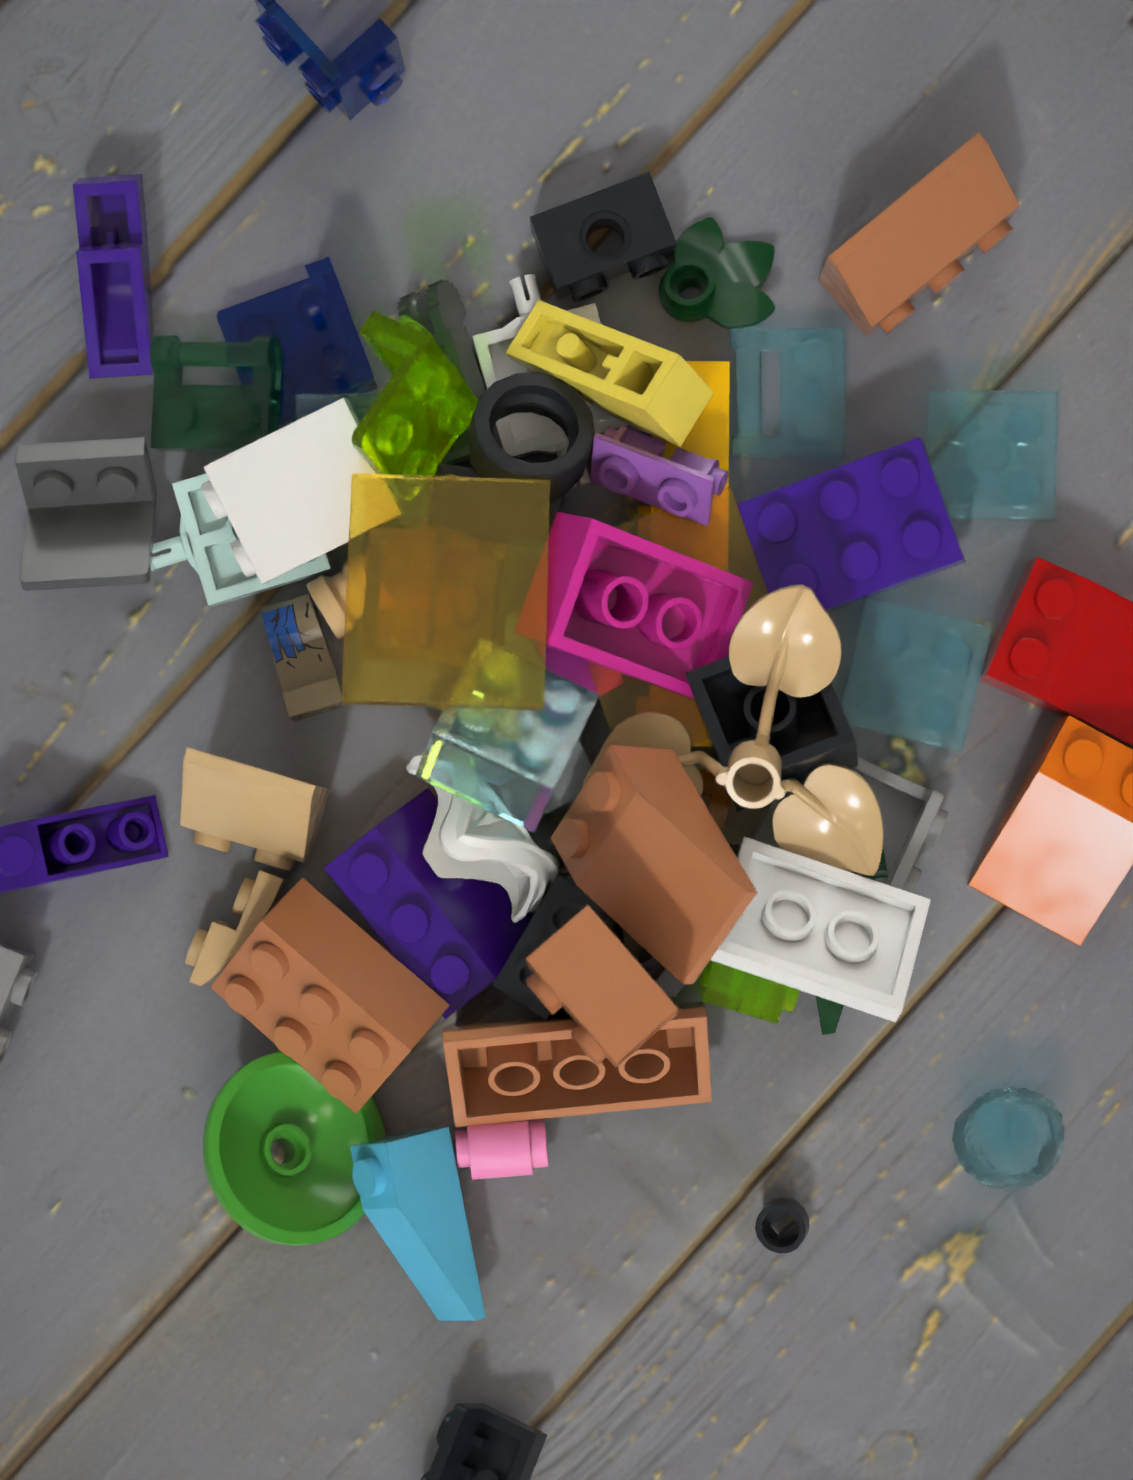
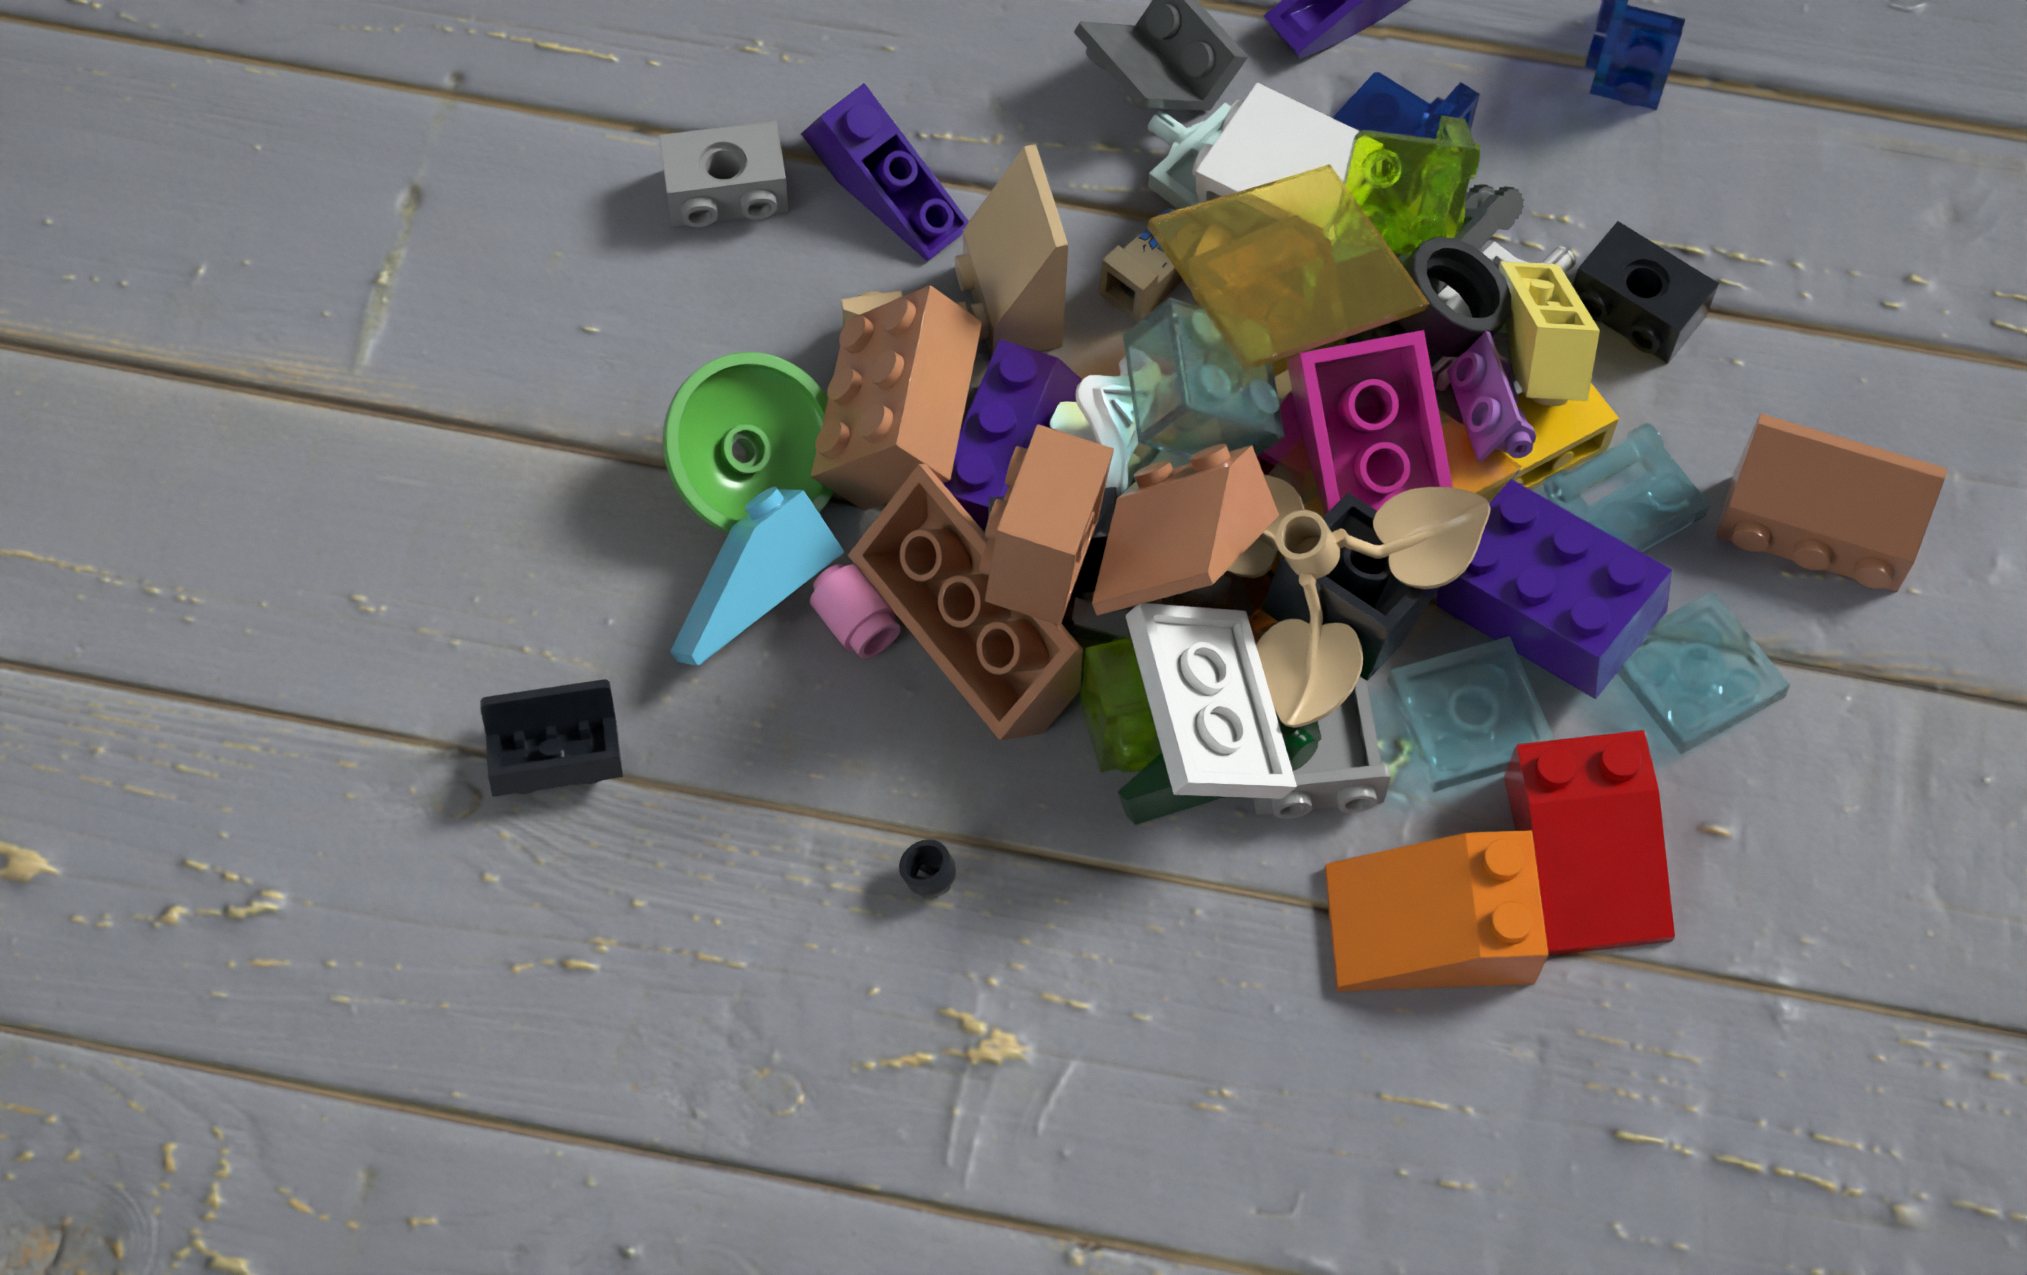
camera: 55 degrees right, 25 degrees down
clear green plate [150,335,282,452] -> none
dark green plate [659,217,775,329] -> none
clear light blue hair [952,1087,1065,1191] -> none

